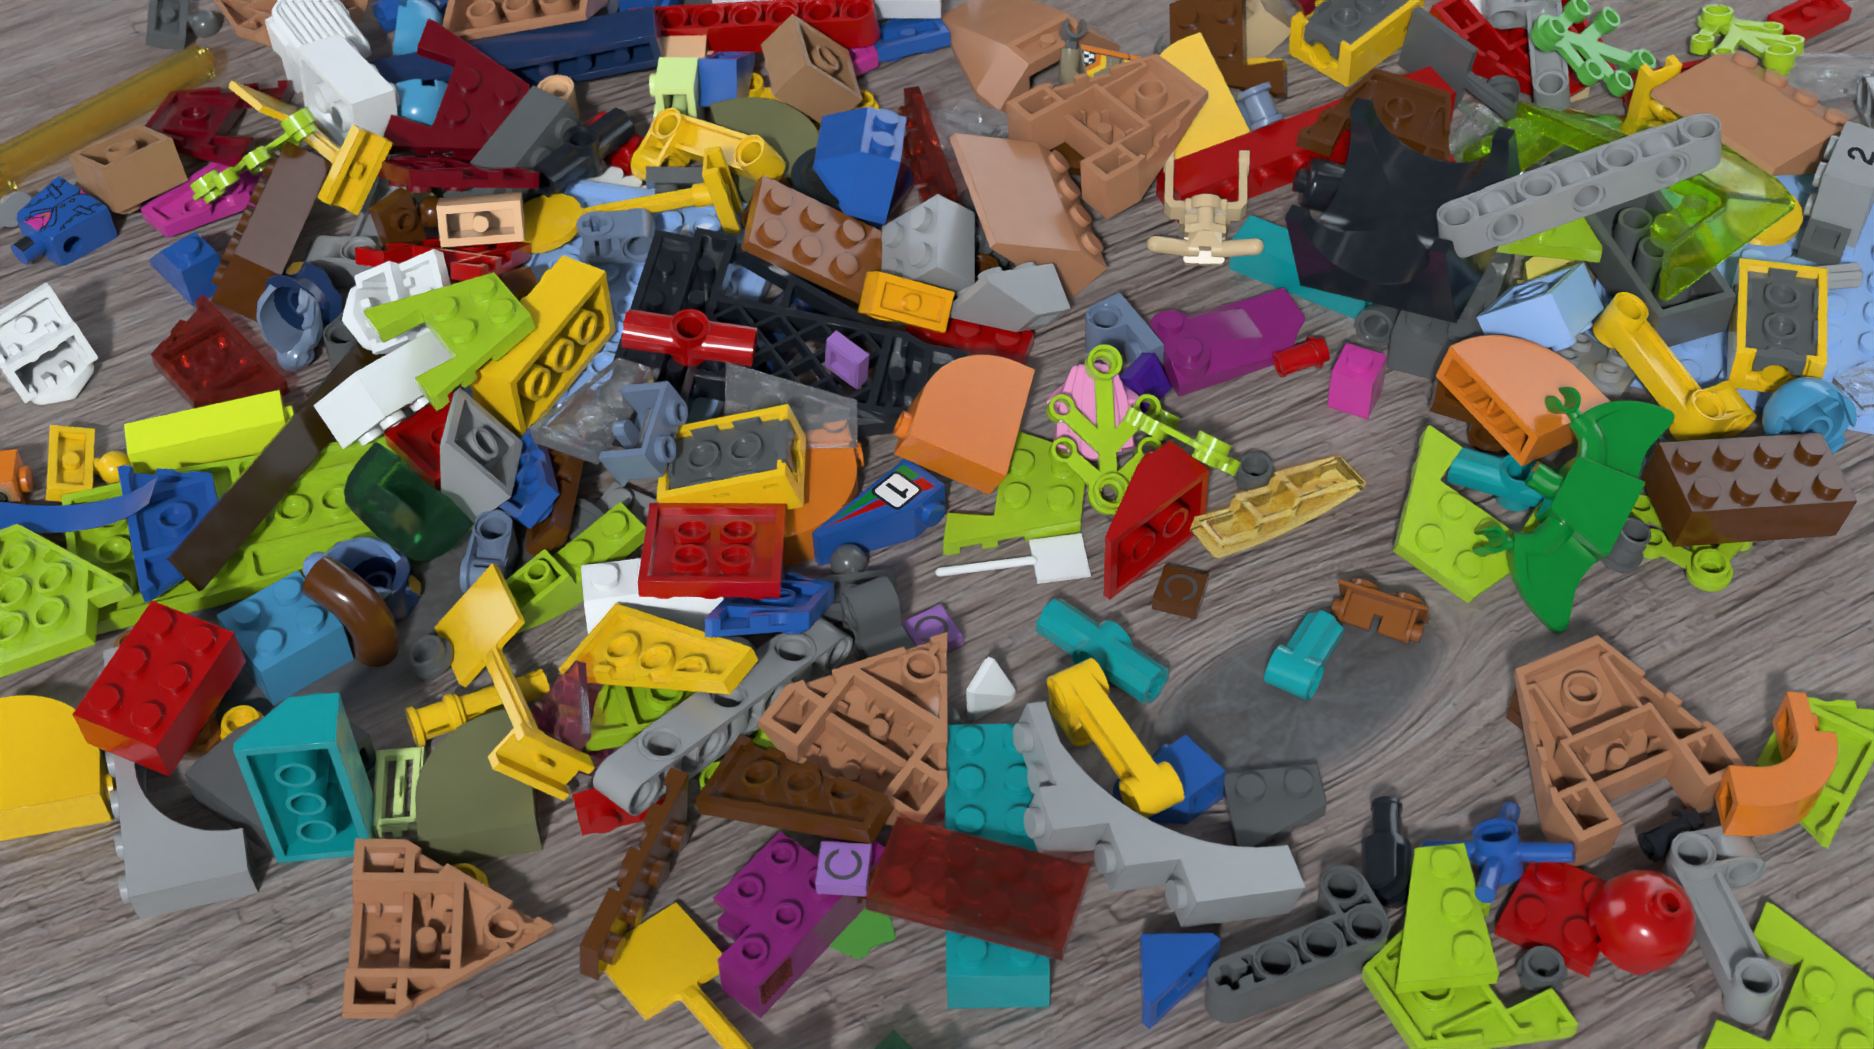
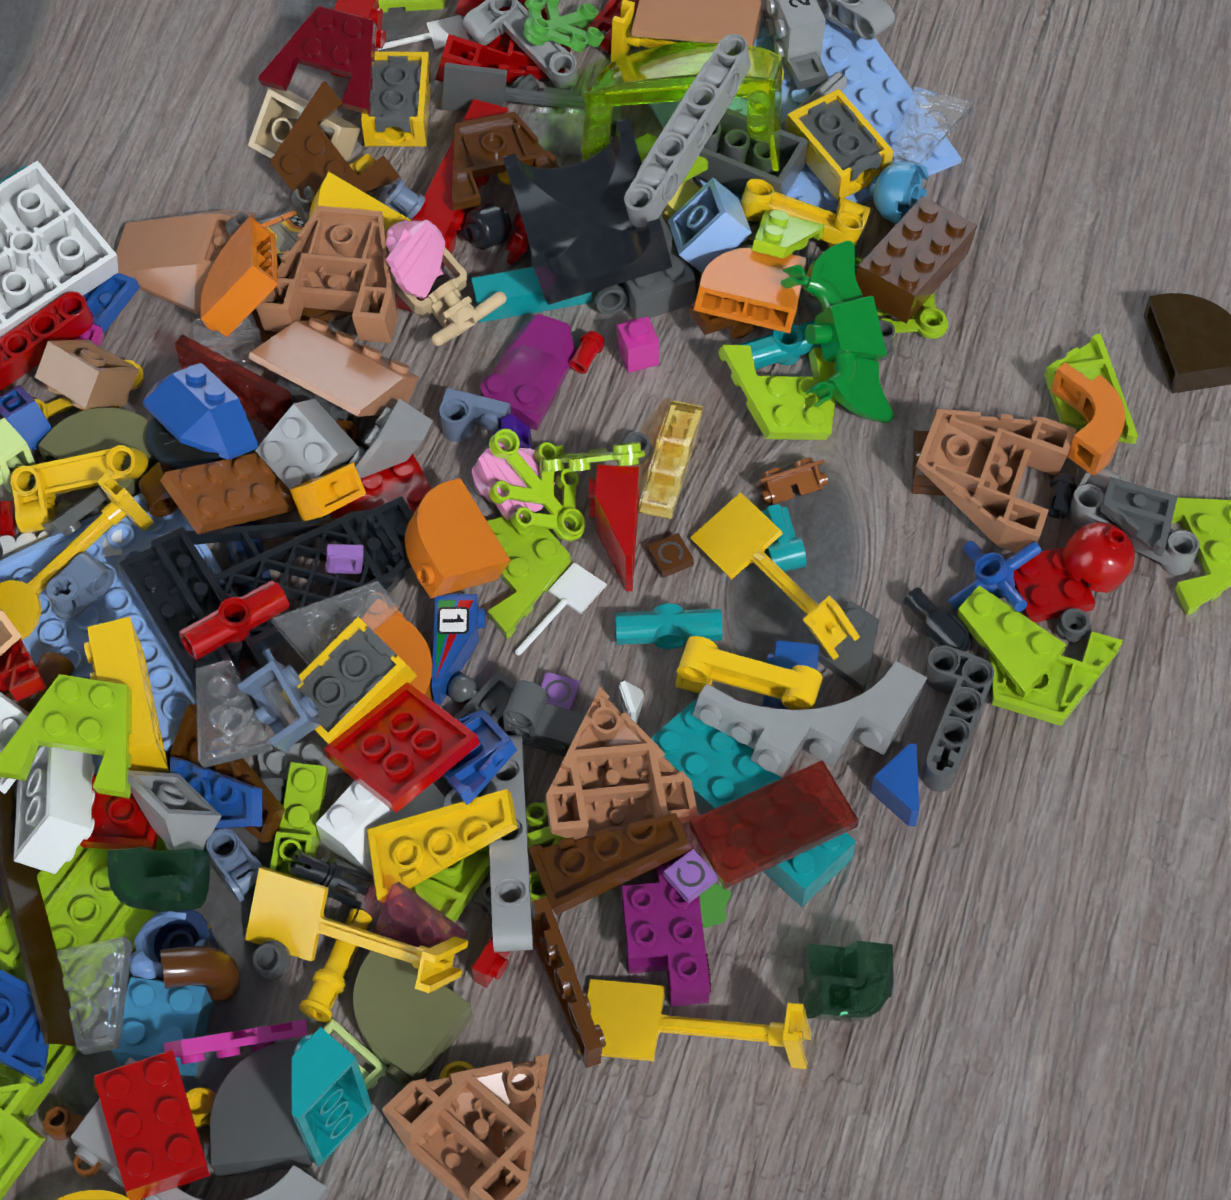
camera: 45 degrees left, 10 degrees up
none -> clear wing [57,937,132,1055]
none -> dark pink wing [163,1019,308,1065]
none -> orange brick [201,216,278,337]
none -> black arm [288,850,374,910]
none -> bright pink hair [386,220,445,299]
none -> yellow piece [690,492,860,660]
none -> lime wing [752,209,825,259]
none -> dark grey wing [1100,477,1178,557]

